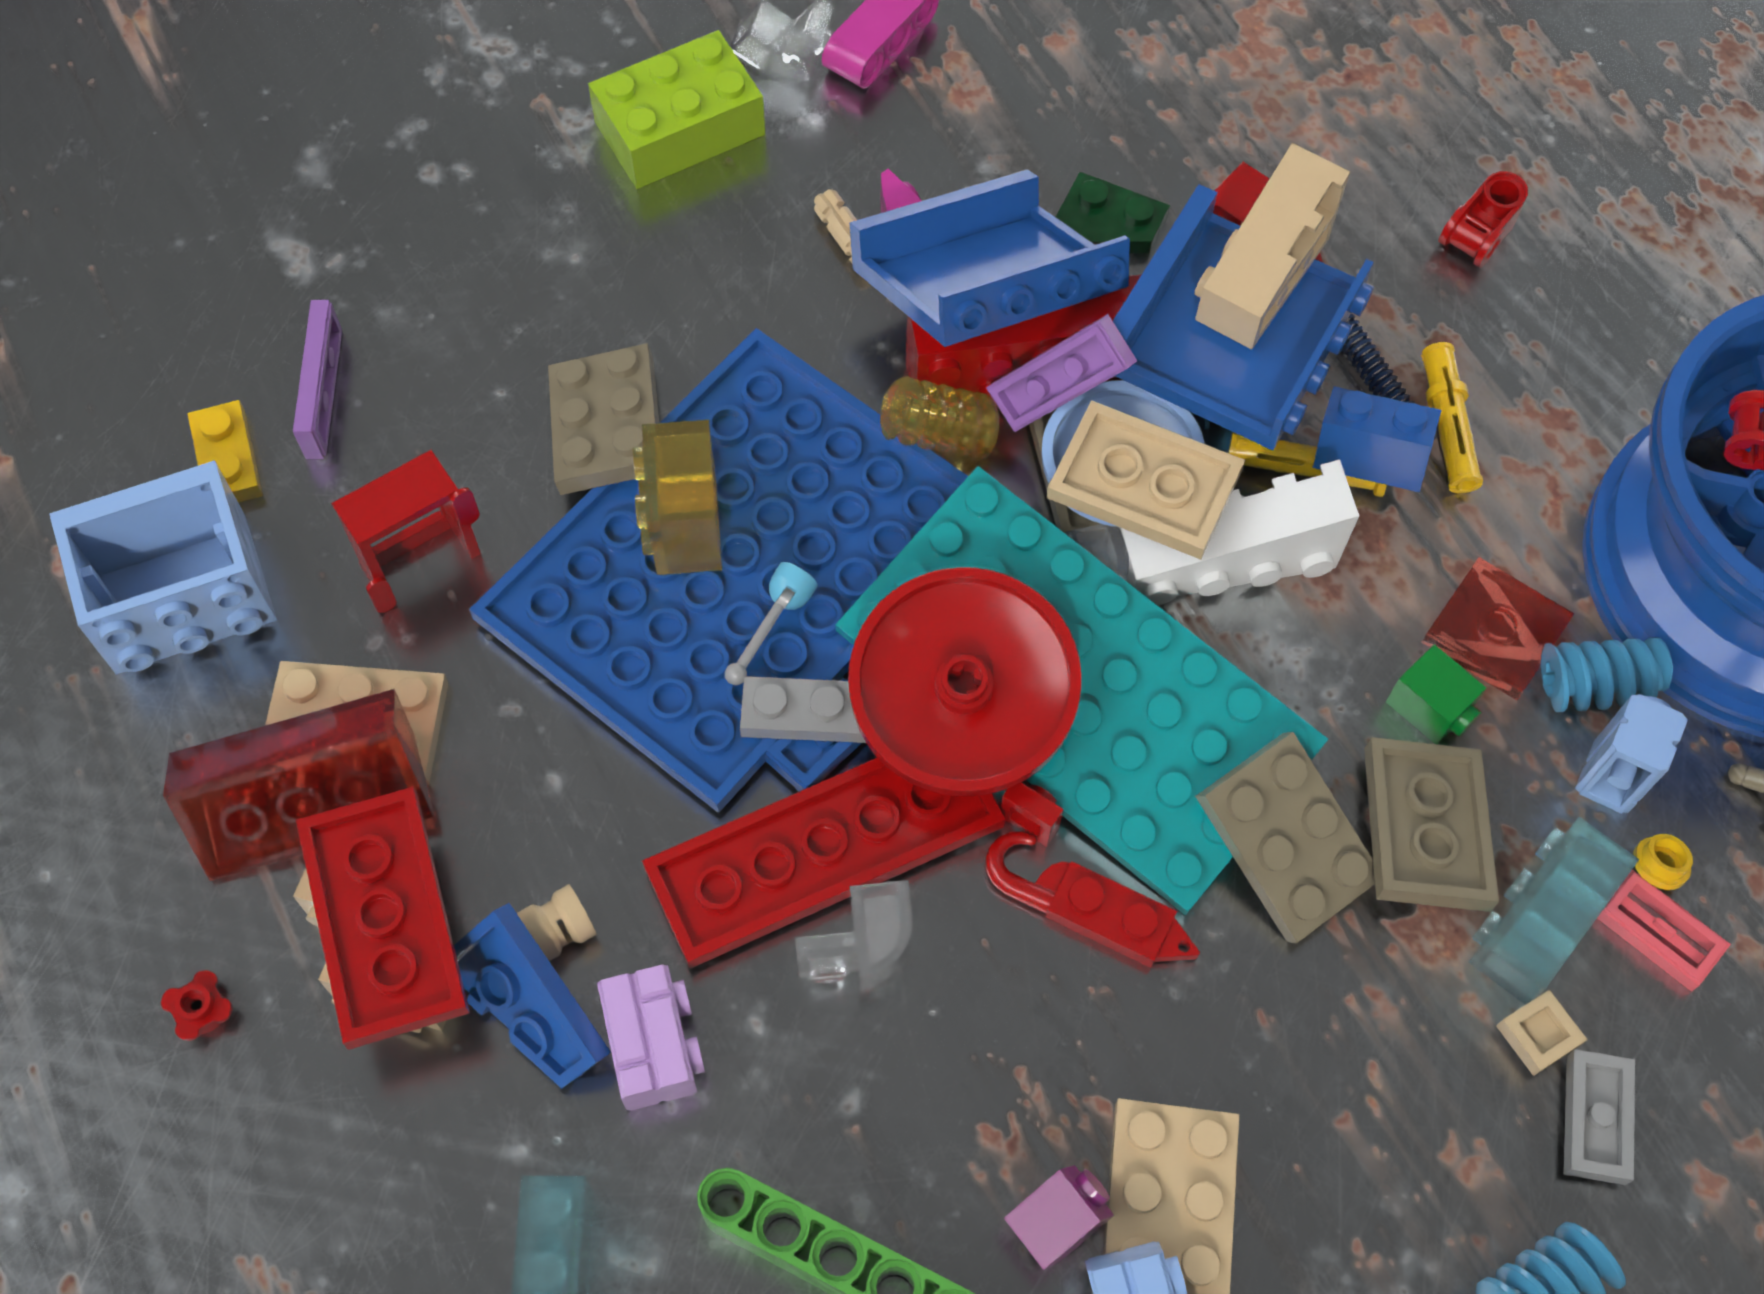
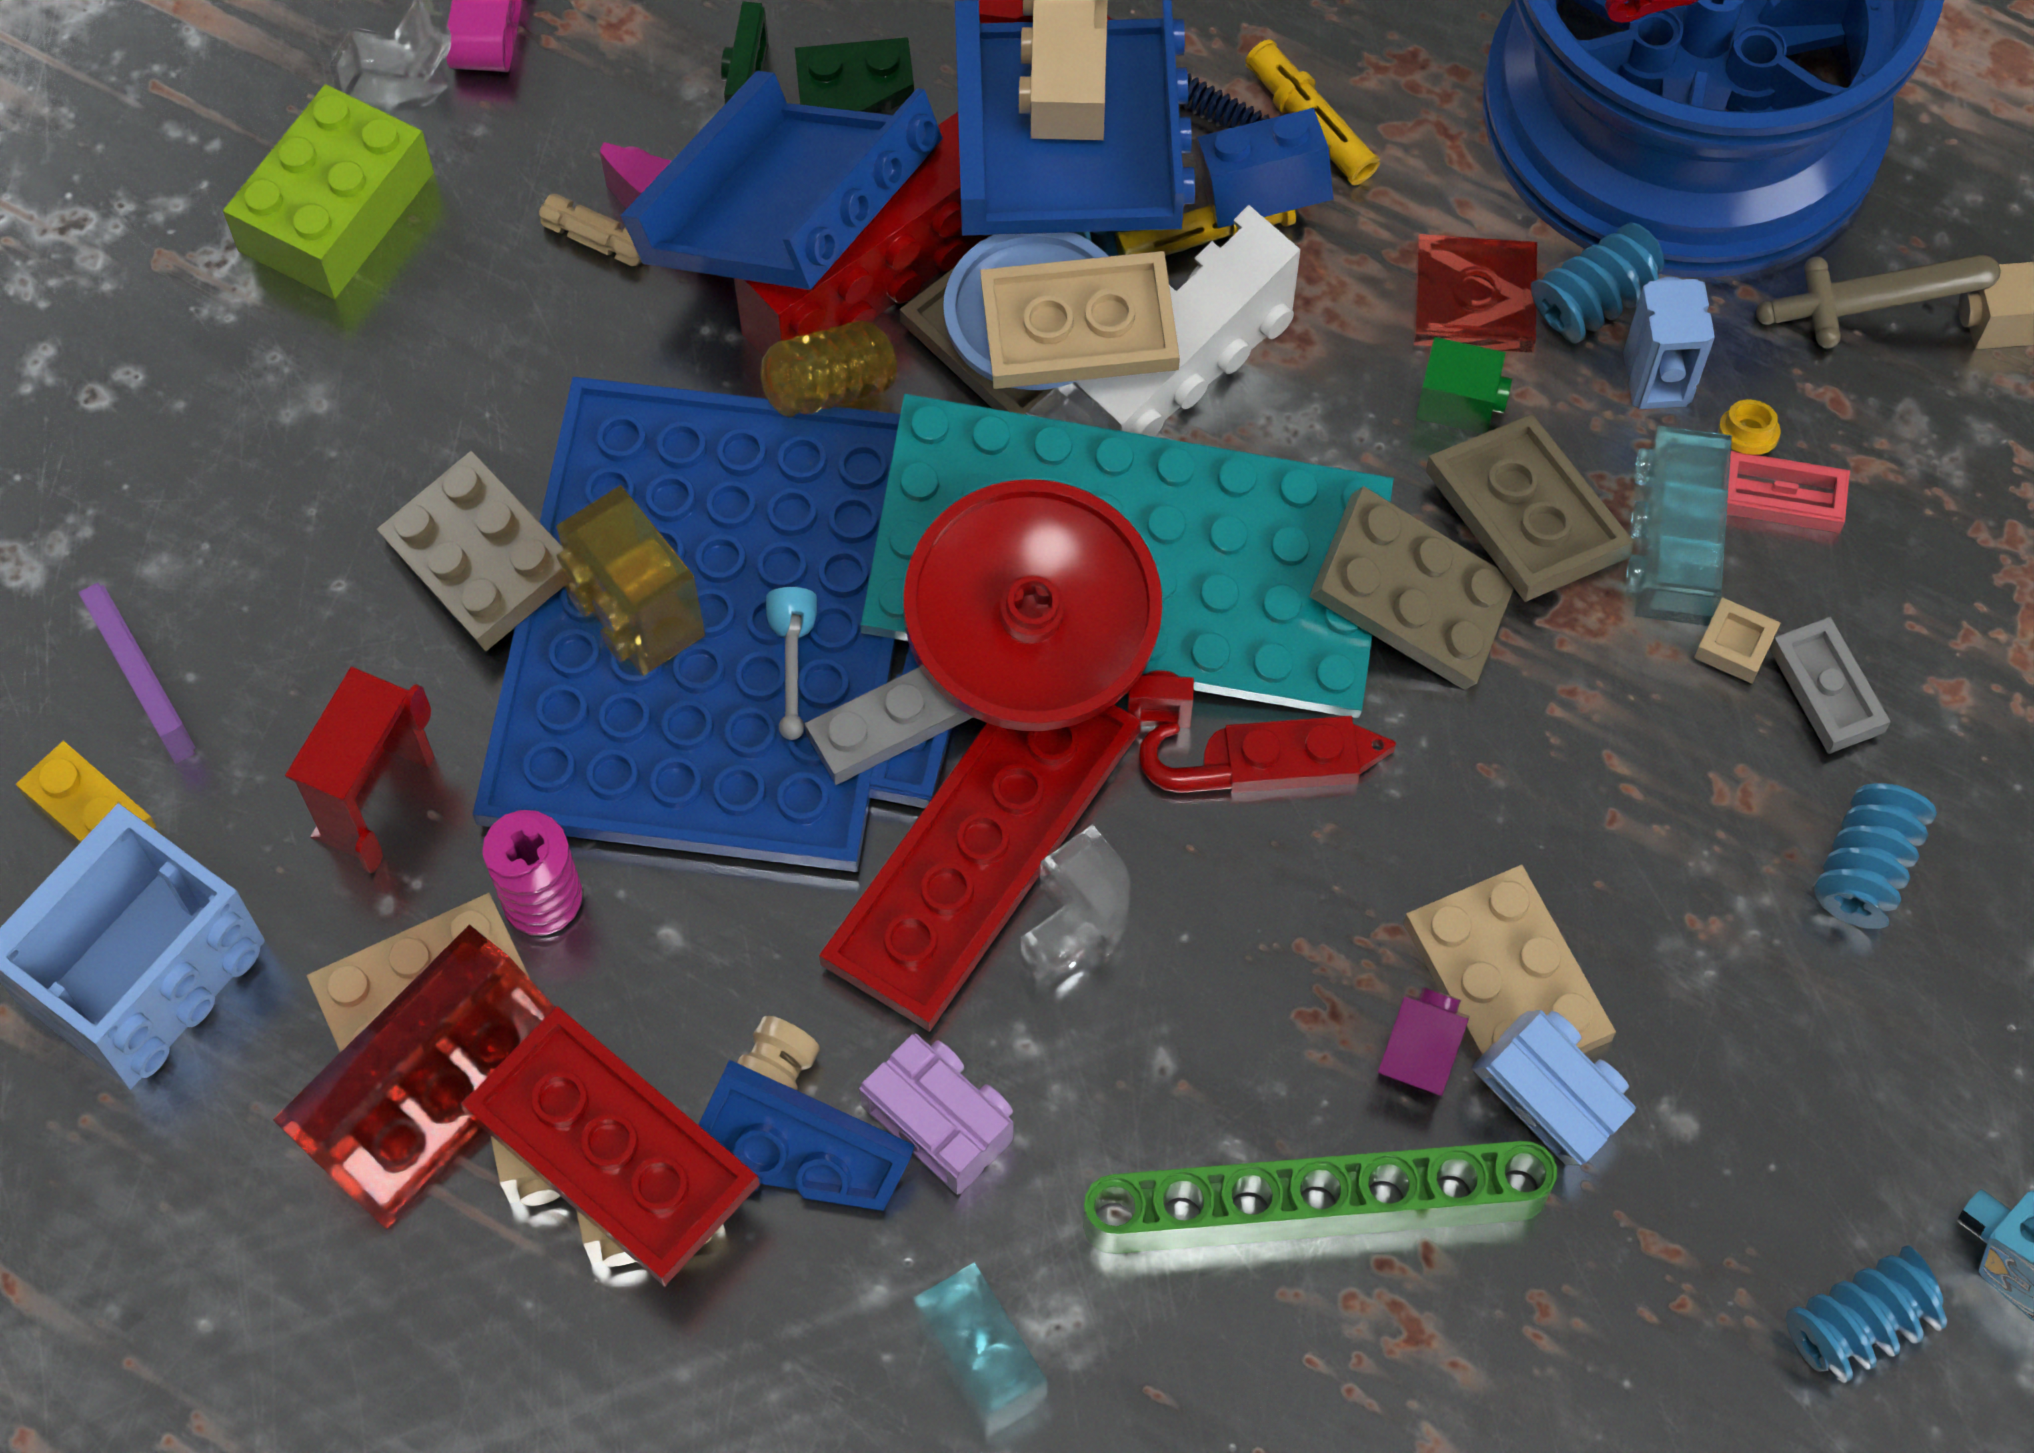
camera: 30 degrees left, 0 degrees up
red plate [161,970,233,1041] -> none
medium lavender tile [986,314,1137,432] -> none
none -> dark pink piece [482,810,582,936]
none -> dark green plate [721,1,768,104]

